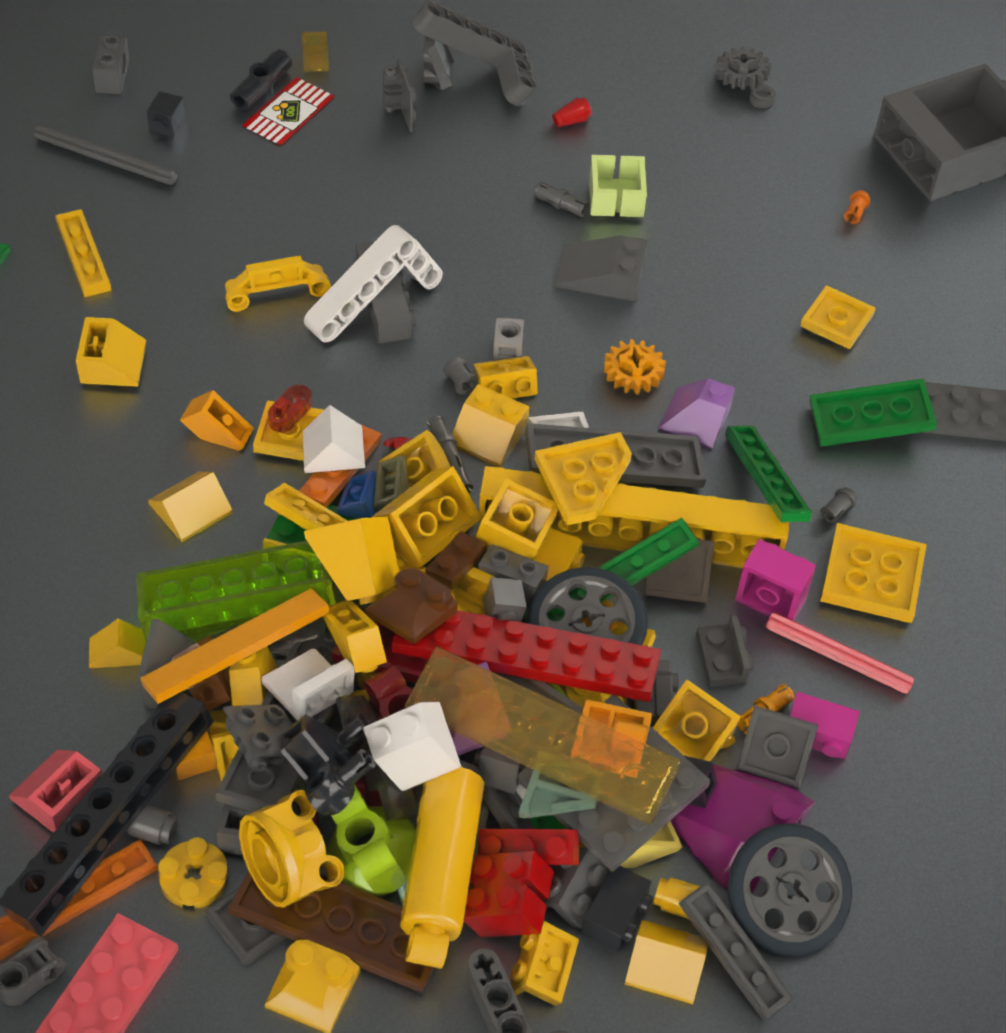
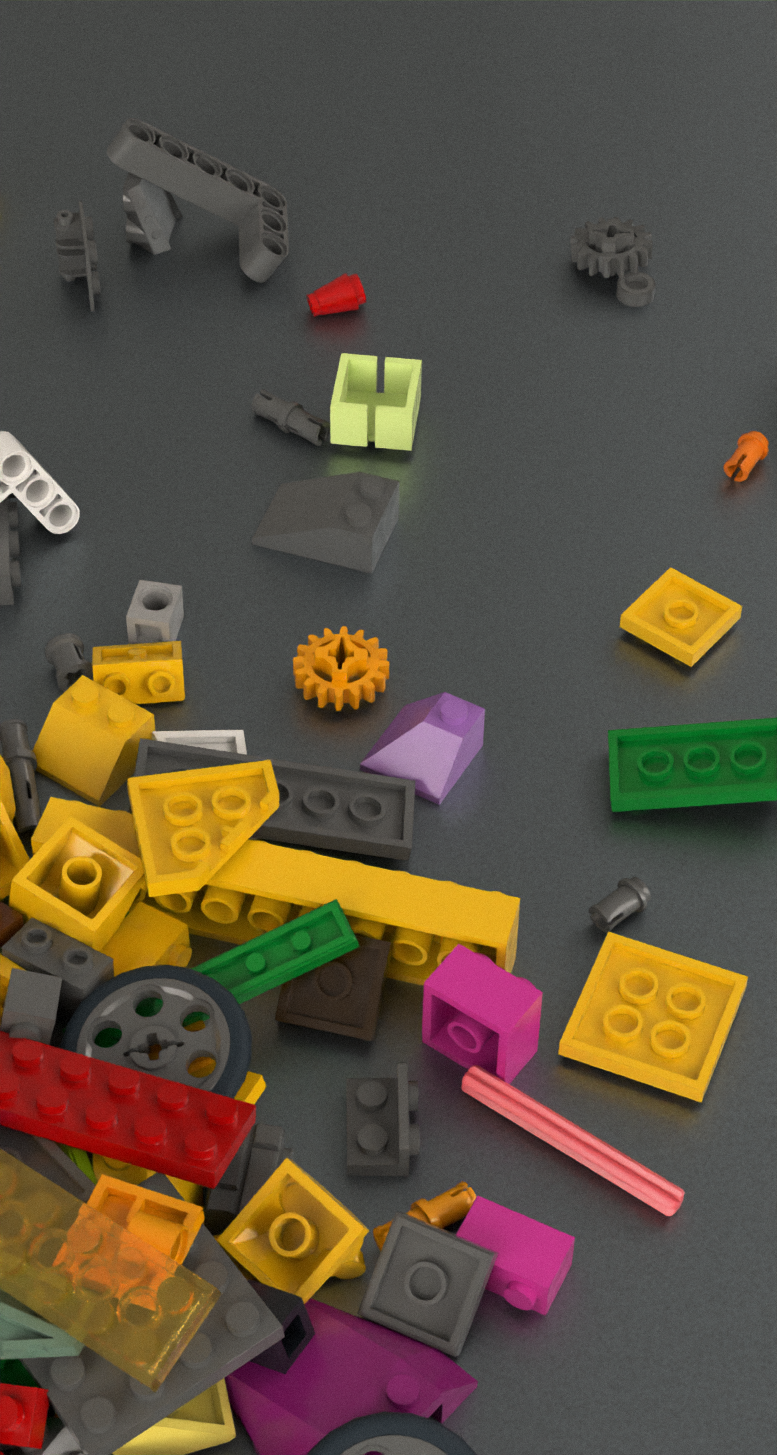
camera: 10 degrees right, 5 degrees down
green tile [725,426,812,522] -> none

